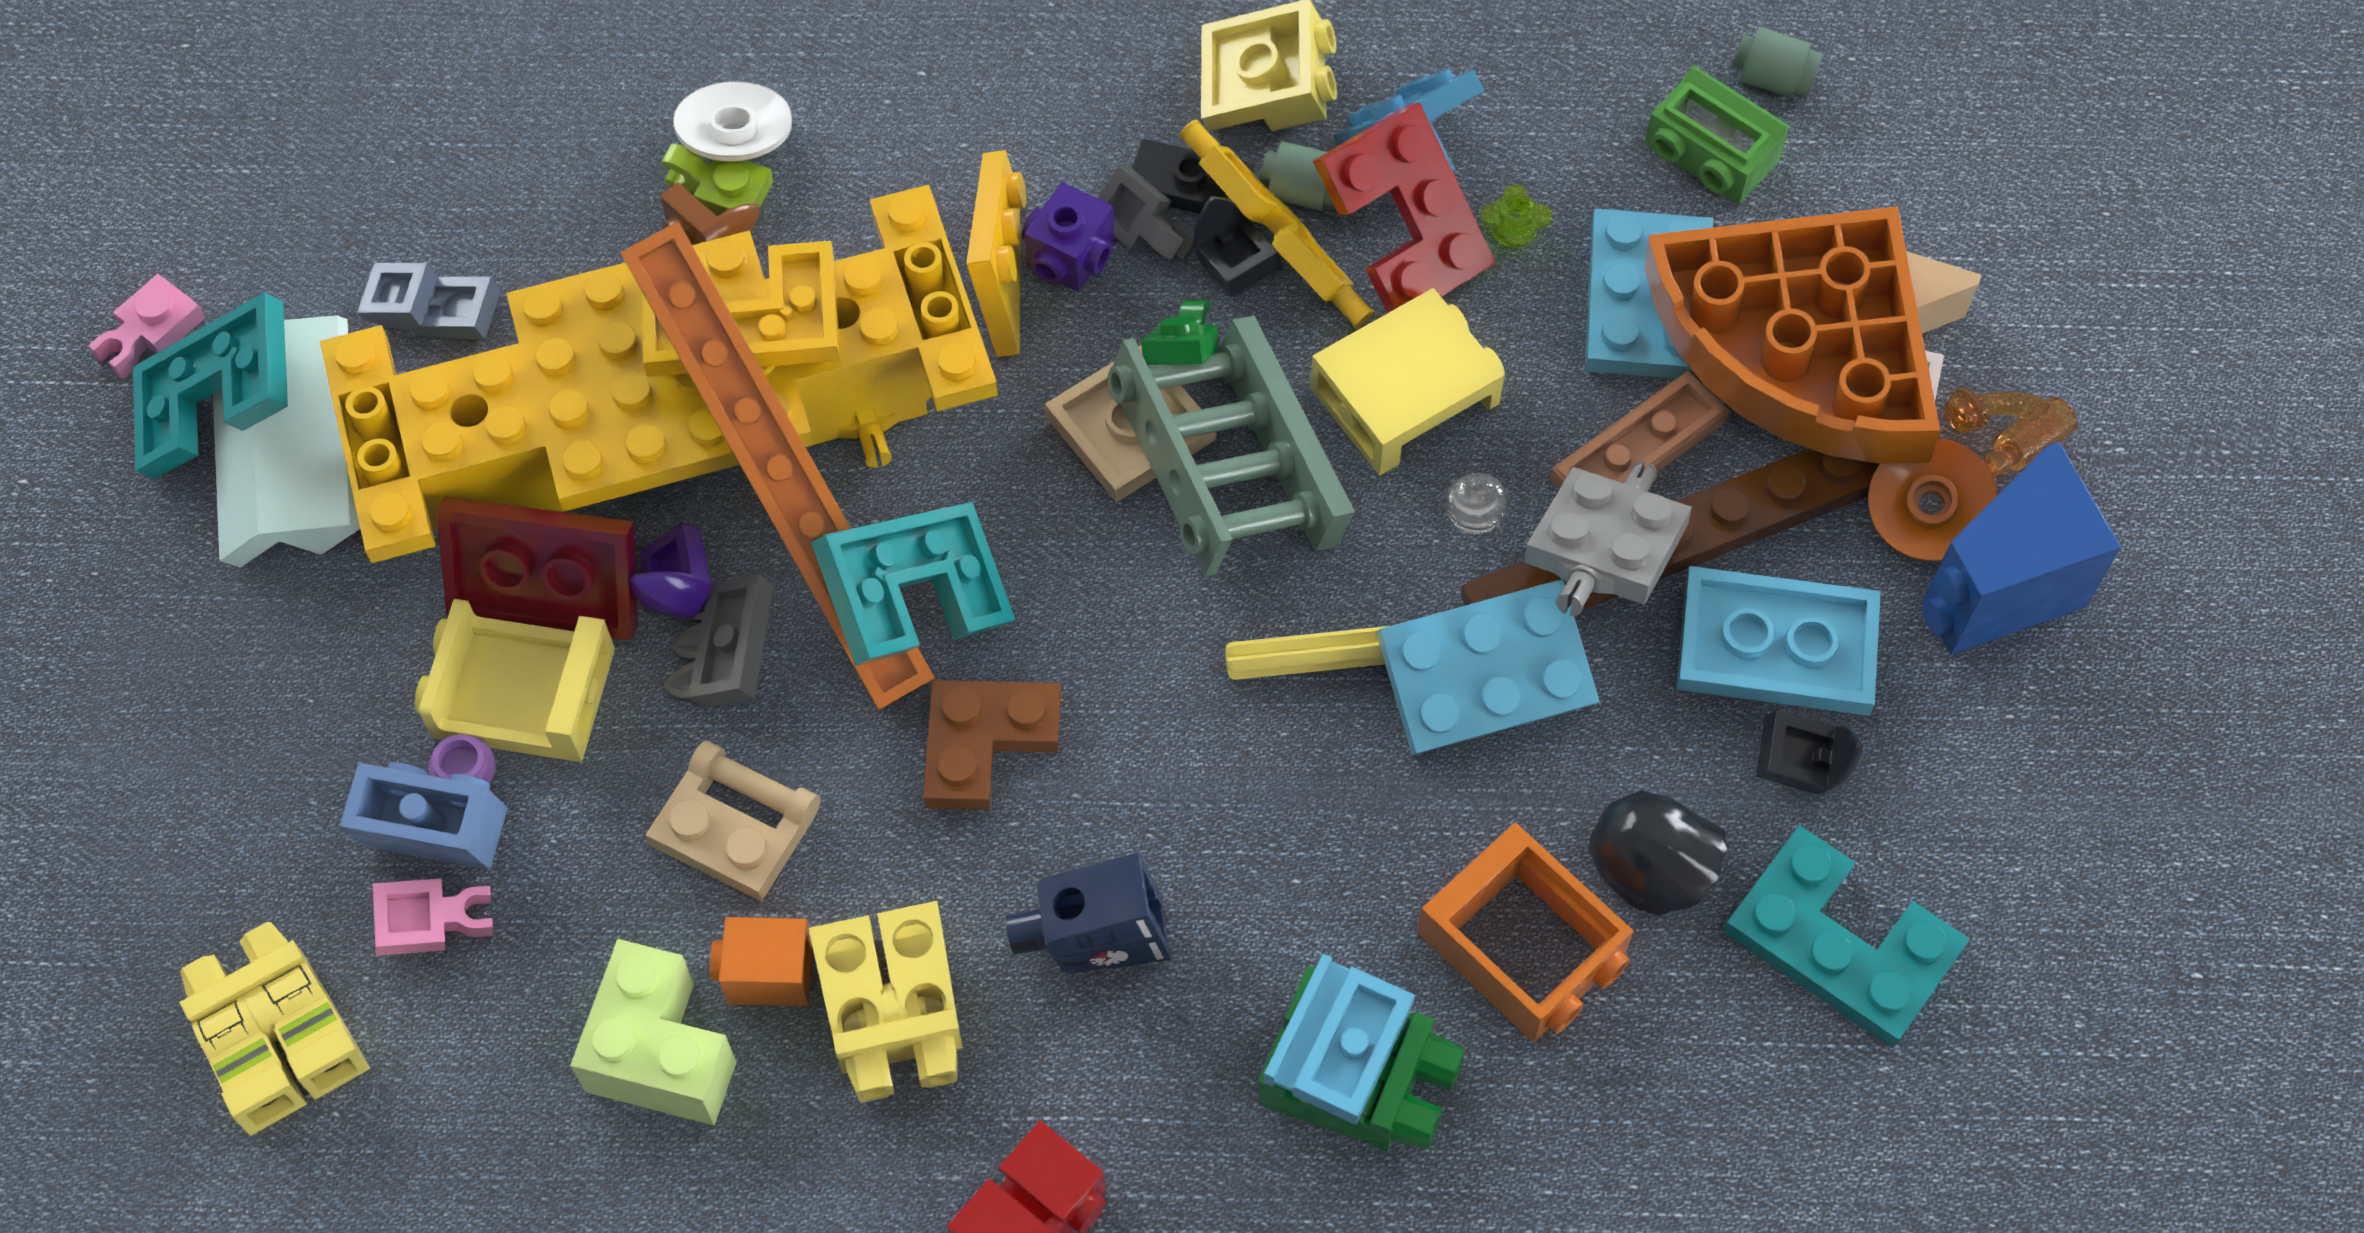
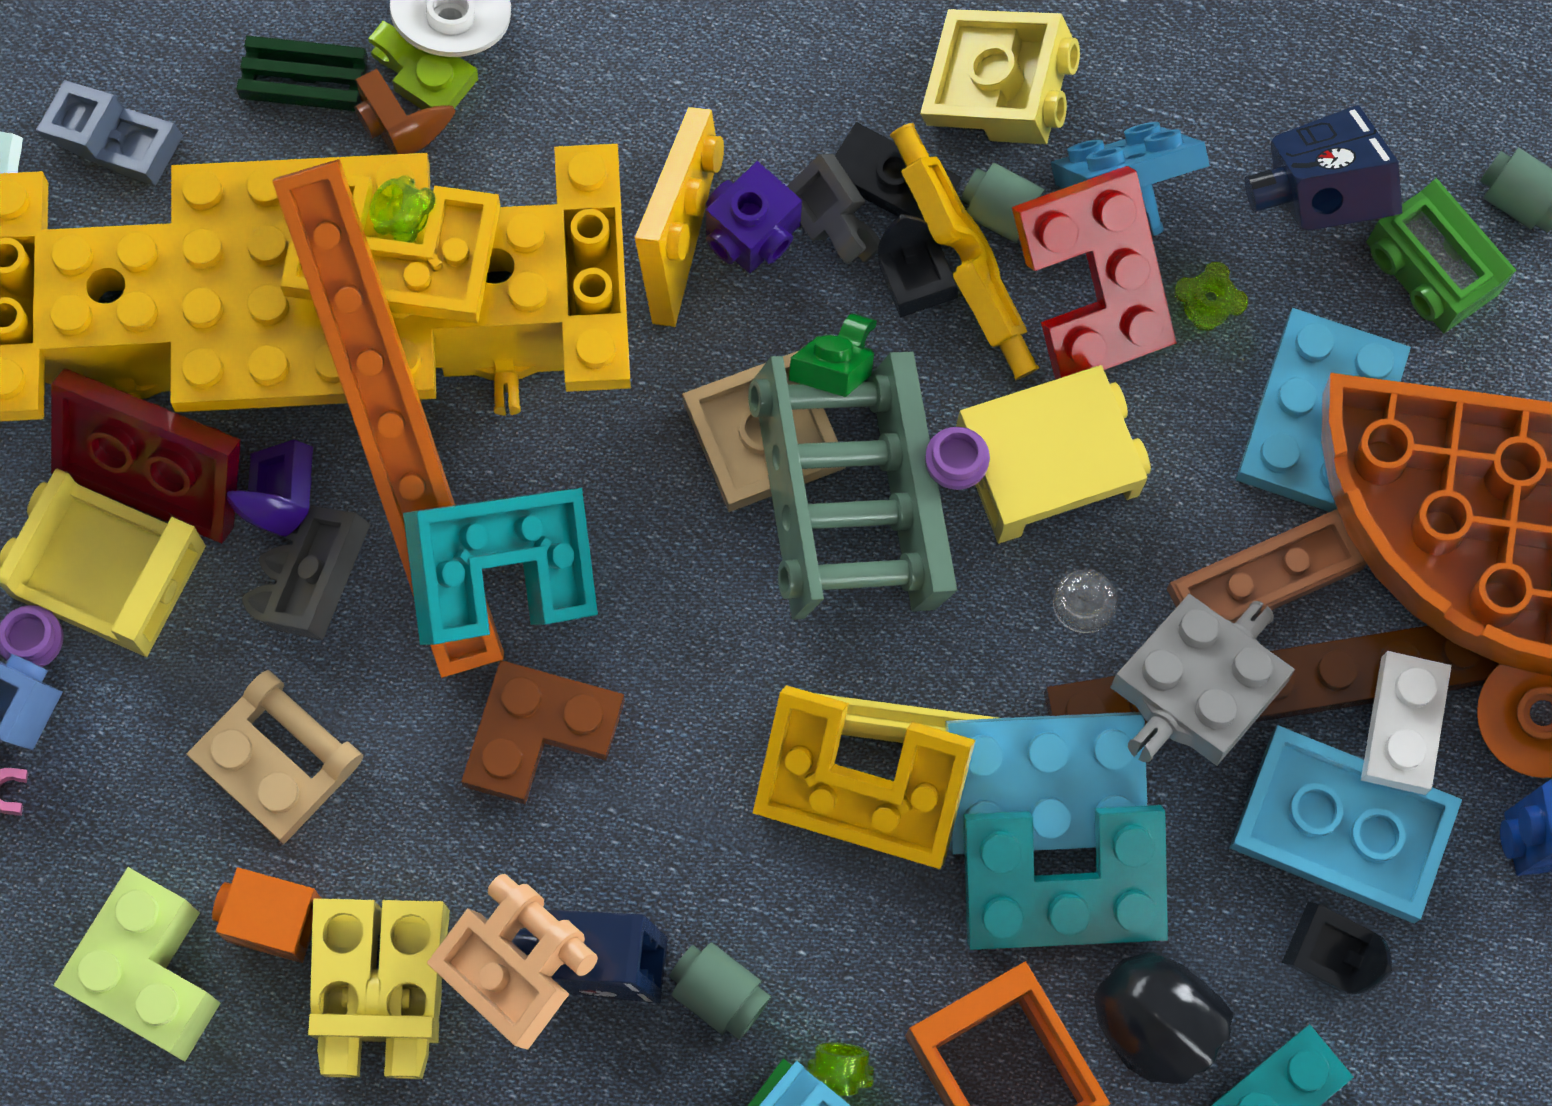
camera: 10 degrees right, 10 degrees up
none -> dark green tile [236,35,368,111]
none -> clear neon green plate [369,176,436,243]
none -> light nougat plate [427,874,598,1050]
none -> sand green brick [669,942,772,1040]
none -> yellow plate [753,685,976,869]
none -> clear neon green plate [807,1042,874,1096]
none -> medium lavender plate [925,427,990,490]
none -> teal plate [963,805,1168,950]
none -> dark blue torso [1245,105,1402,231]
none -> white plate [1361,651,1452,795]

